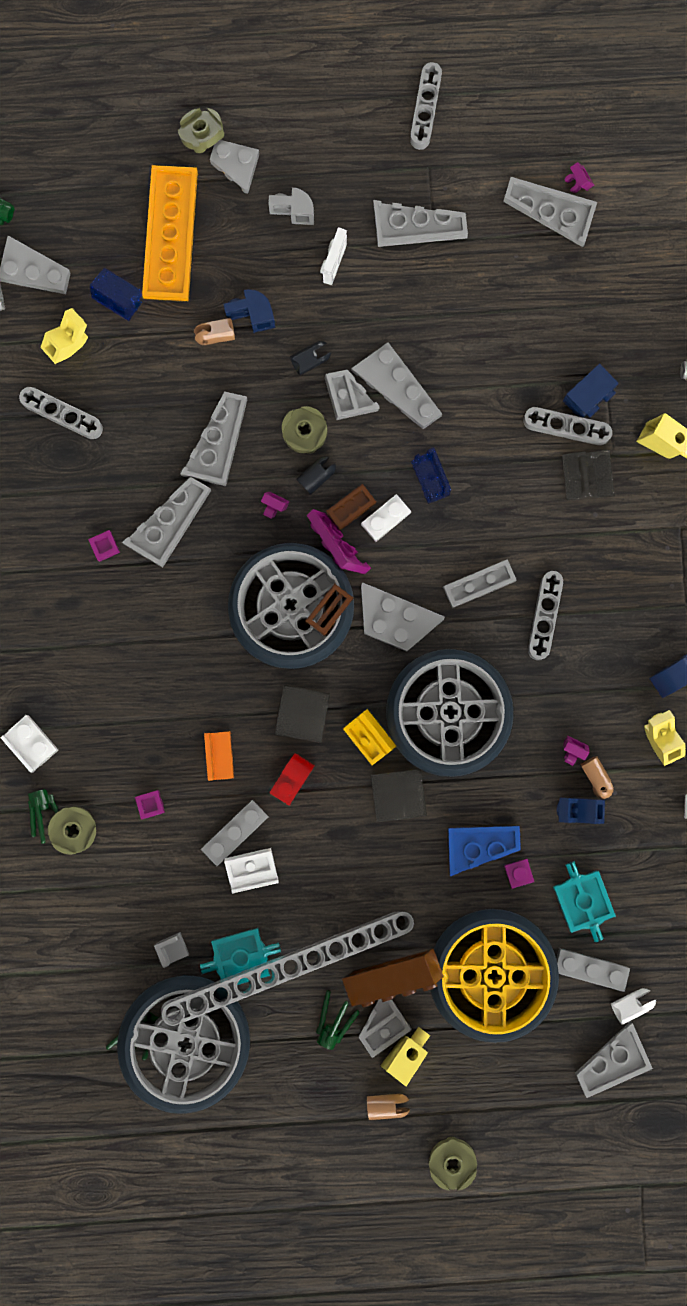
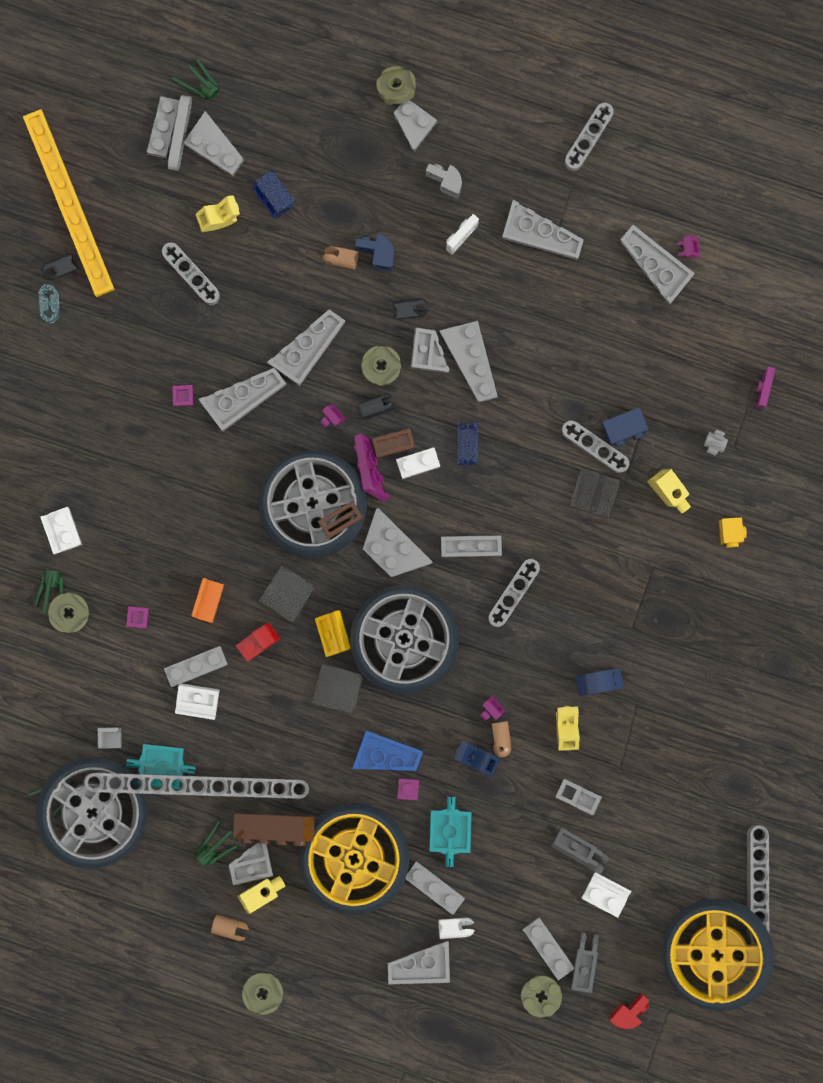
camera: 15 degrees right, 0 degrees up
light orange plate [142,165,198,301] -> none

